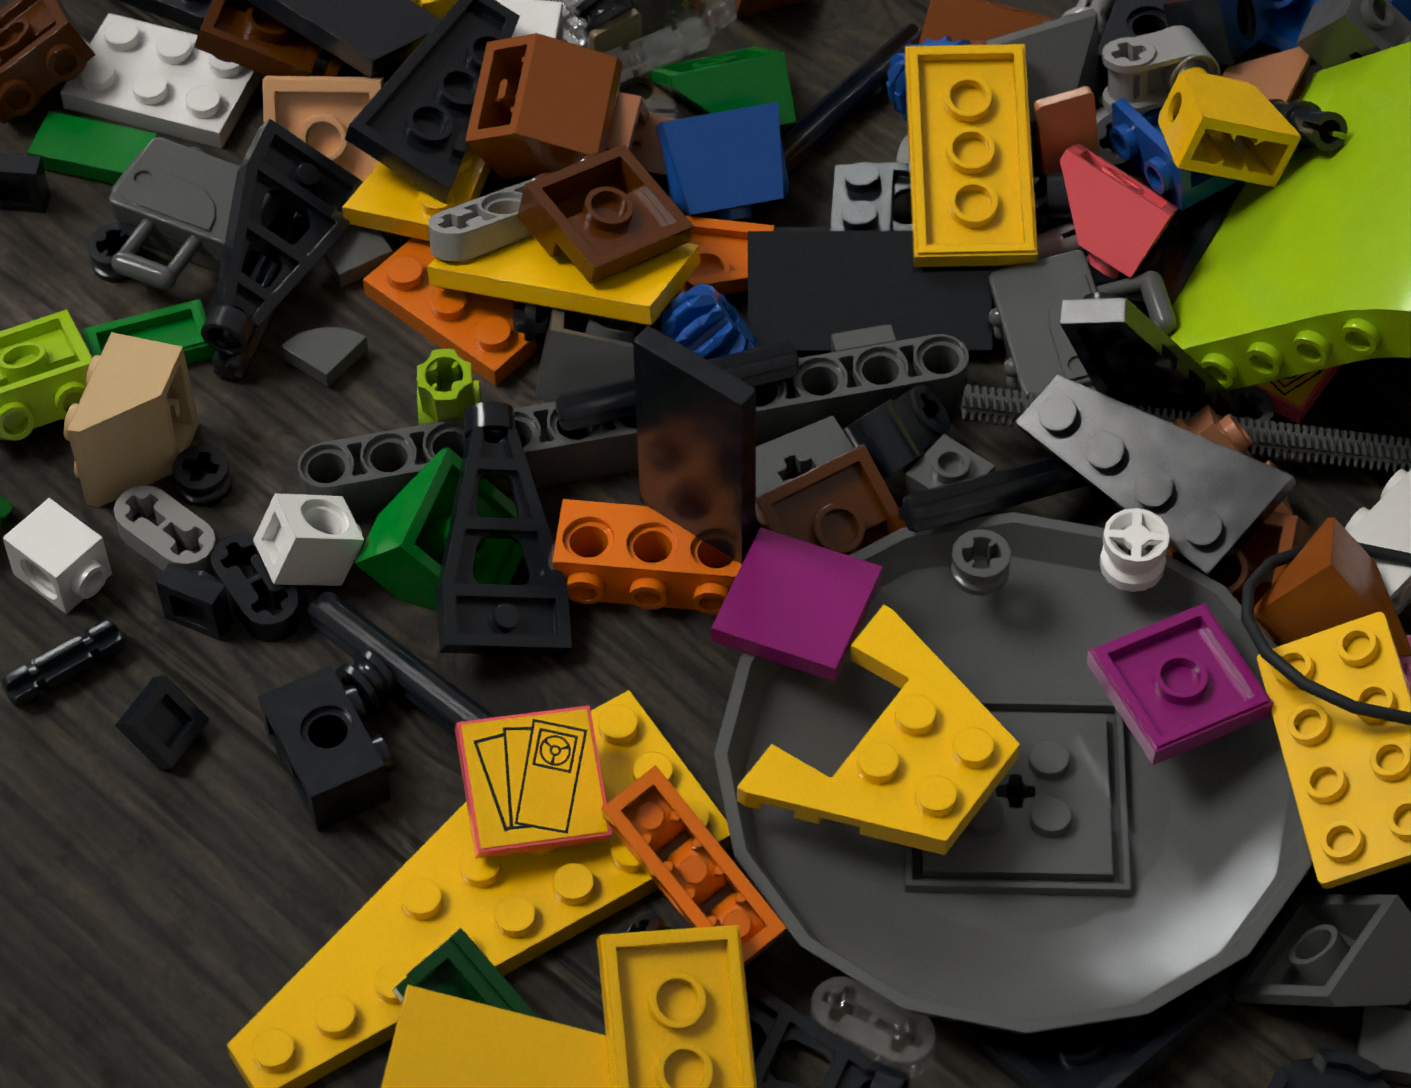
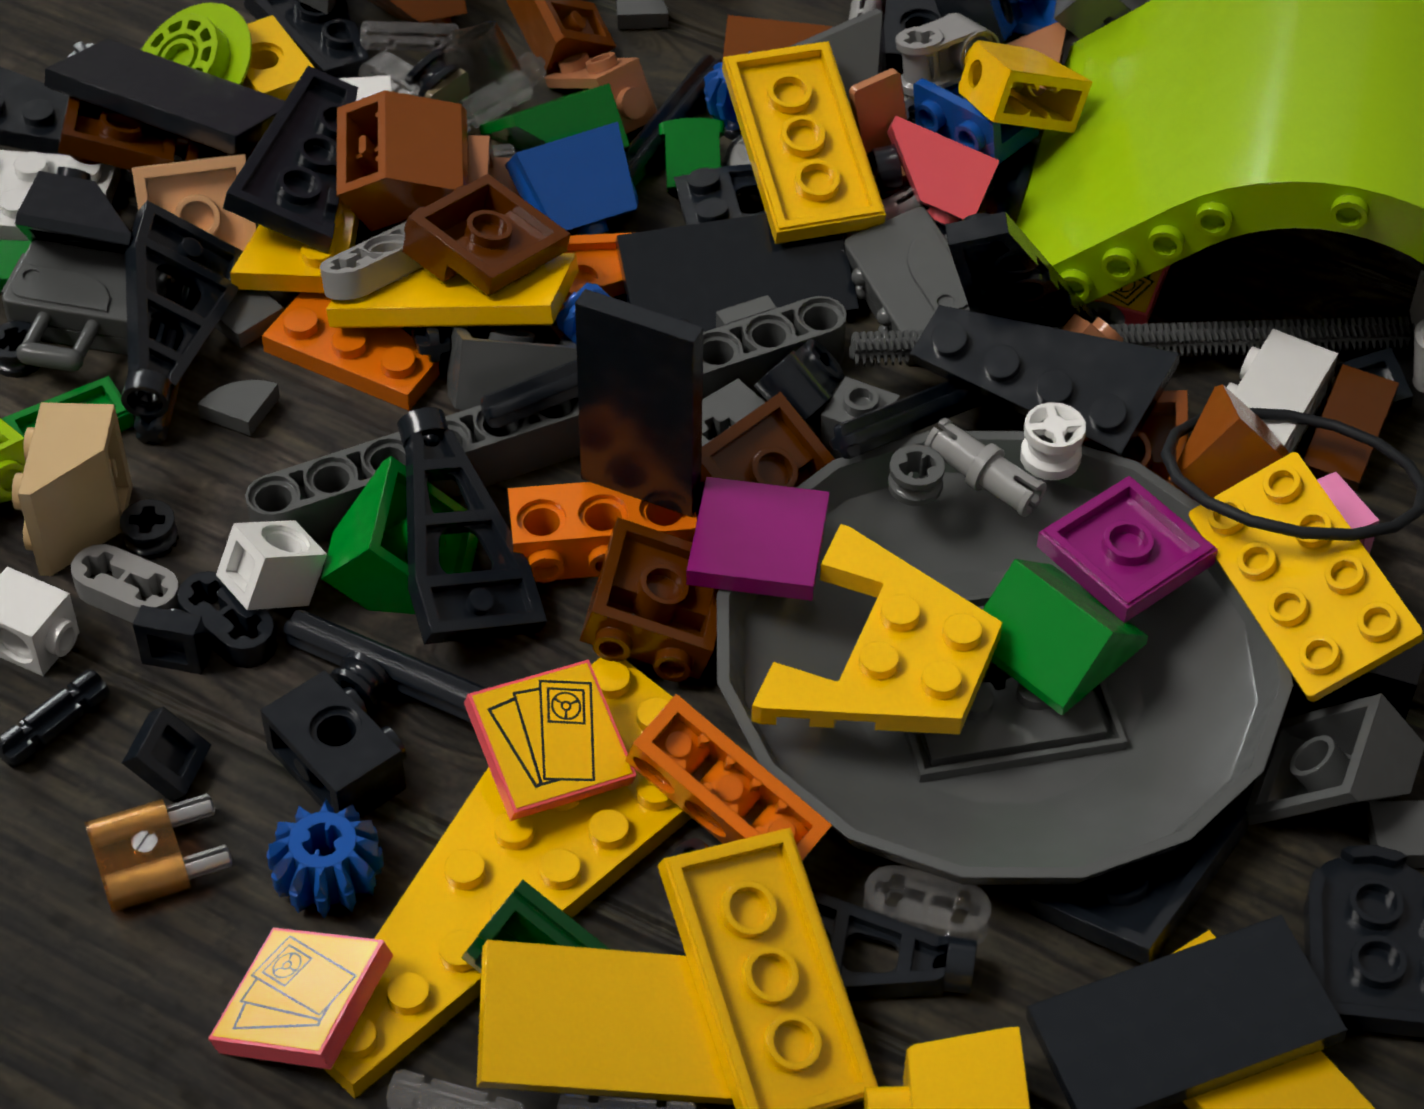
camera: 15 degrees left, 5 degrees down
lime piece [416,349,482,425] -> none
black pin [1269,98,1348,151] -> none
none -> black slope [15,167,133,253]
none -> clear orange piece [84,794,232,913]
none -> yellow tile [208,928,393,1070]
none -> blue gear [267,799,384,919]
none -> nougat bracket [545,52,657,134]
none -> reddish brown plate [579,517,719,682]
none -> green tile [659,118,725,192]
none -> light grey pin [924,418,1047,517]
none -> green slope [982,559,1148,716]

